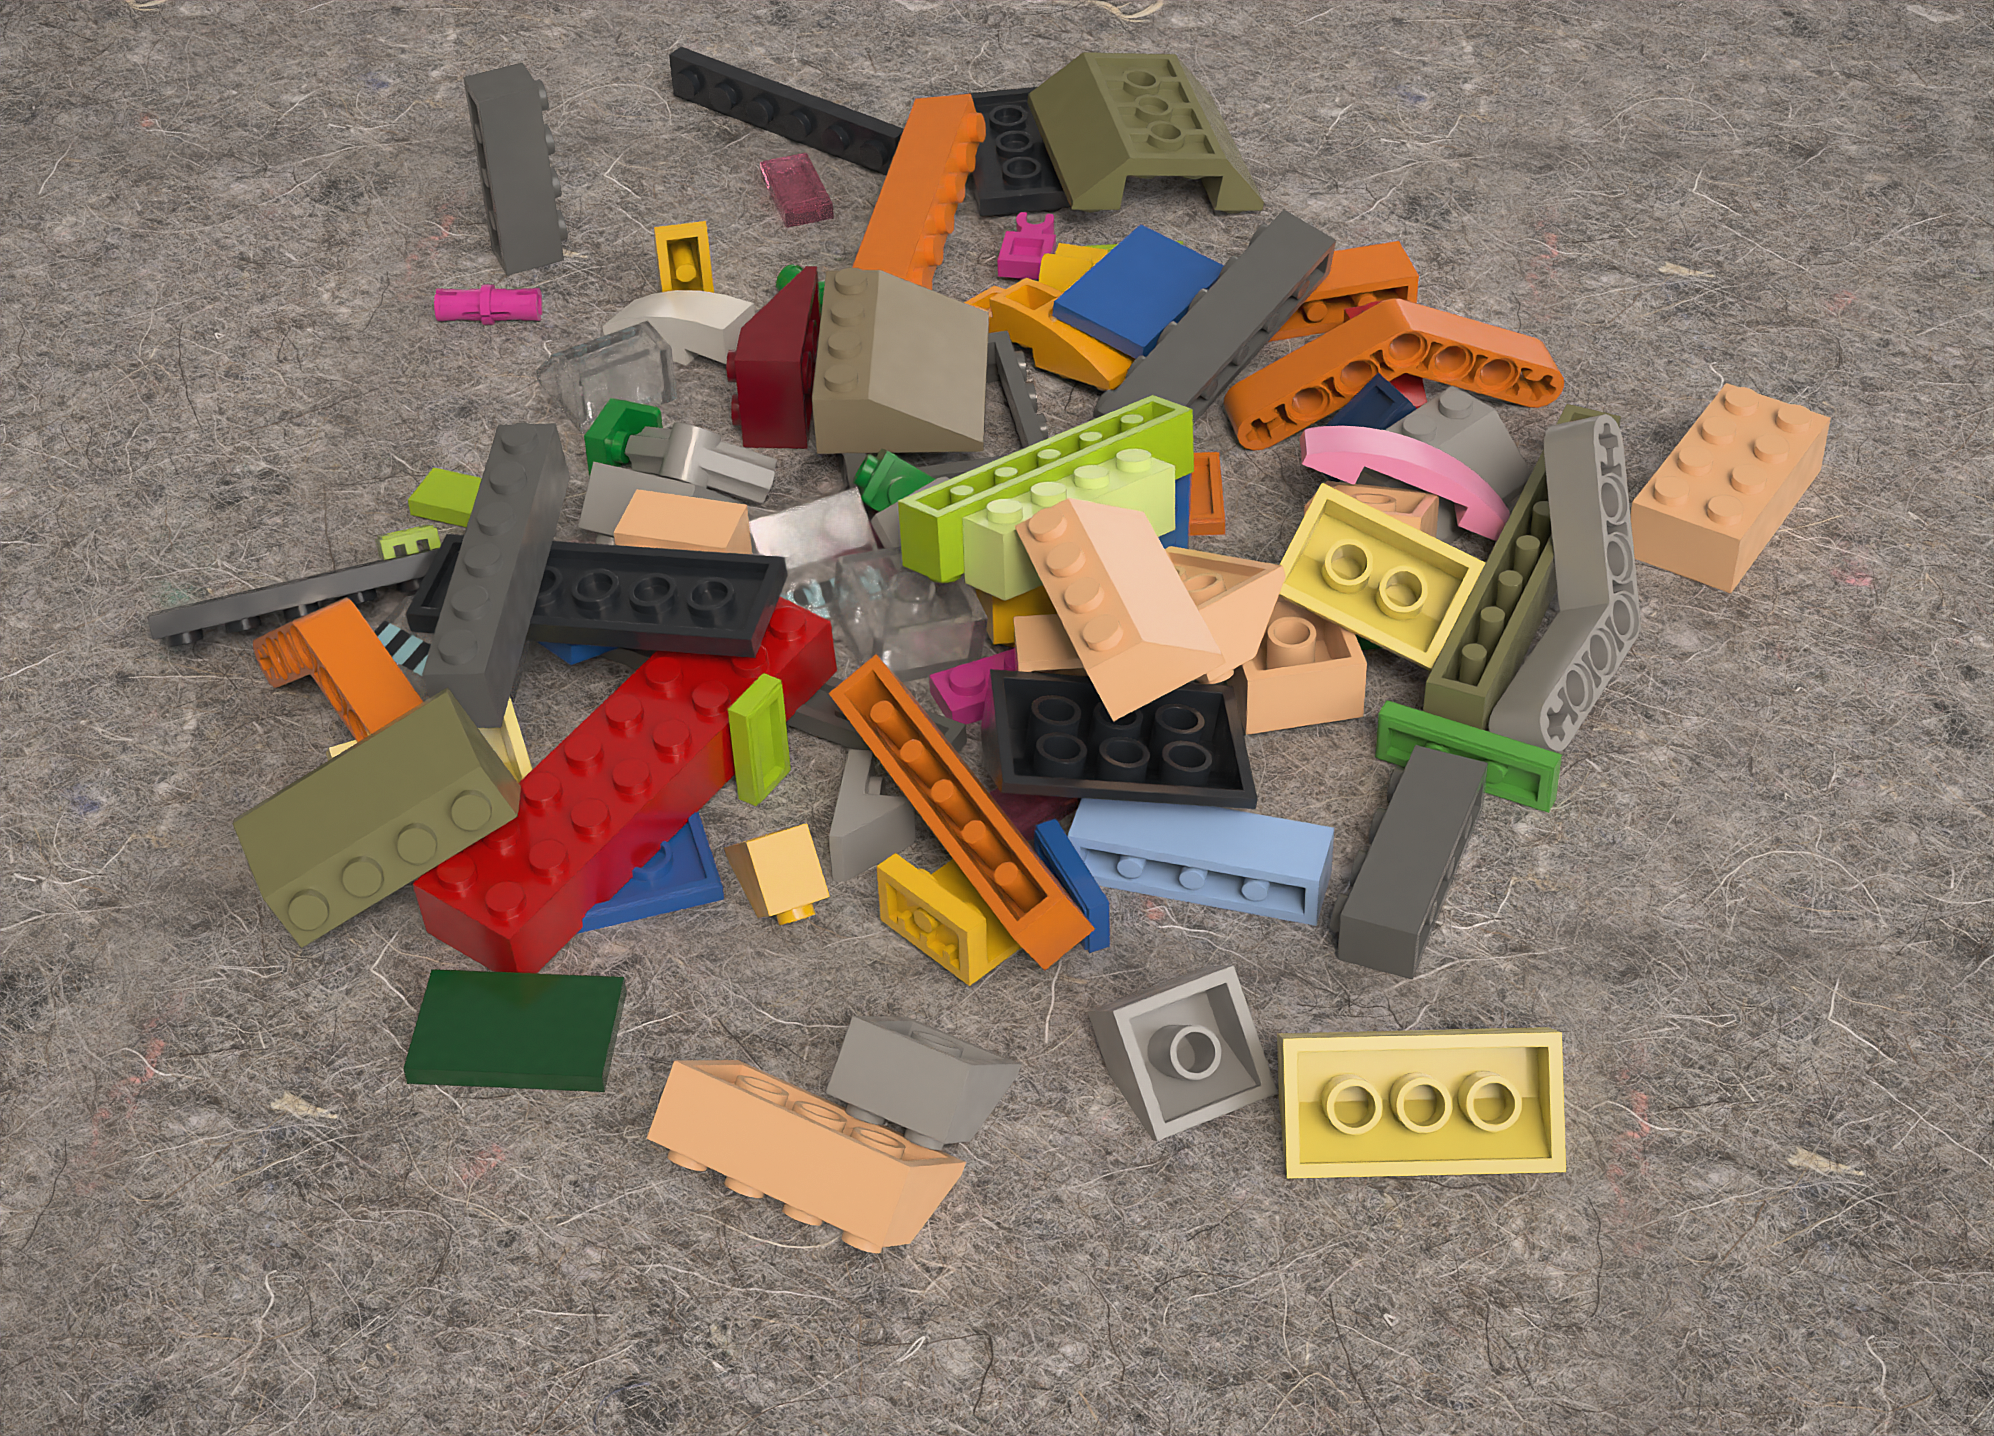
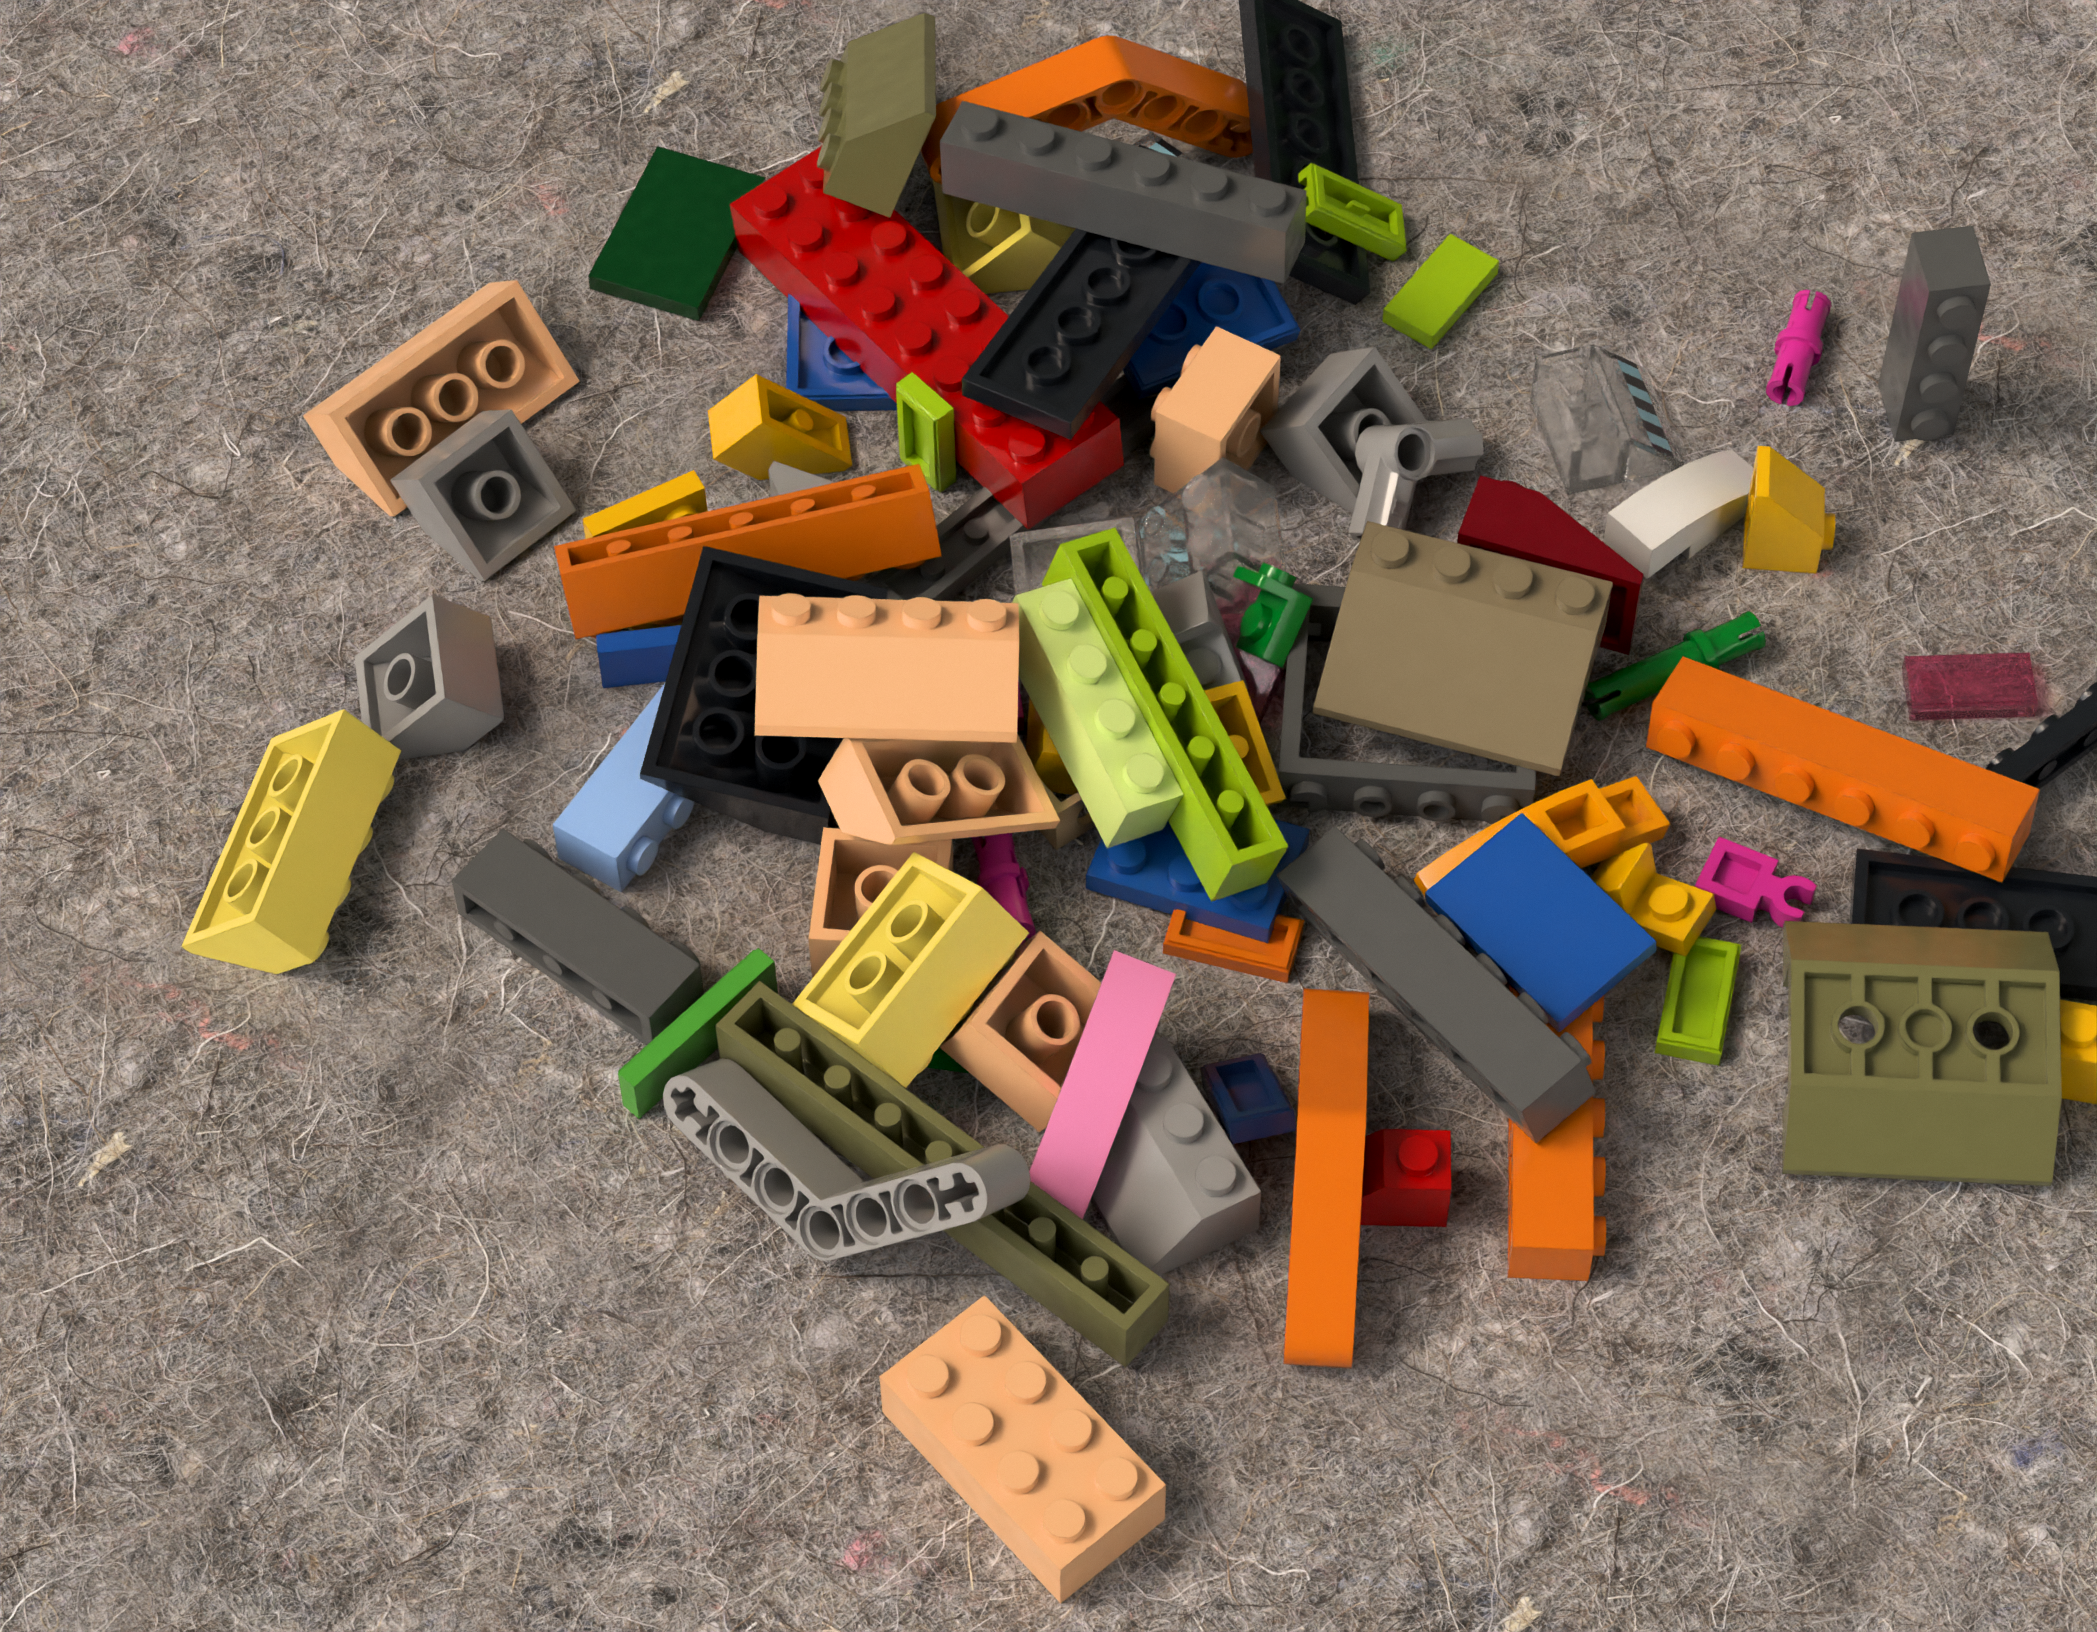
camera: 105 degrees right, 15 degrees up
green bracket [584,398,663,479] -> none

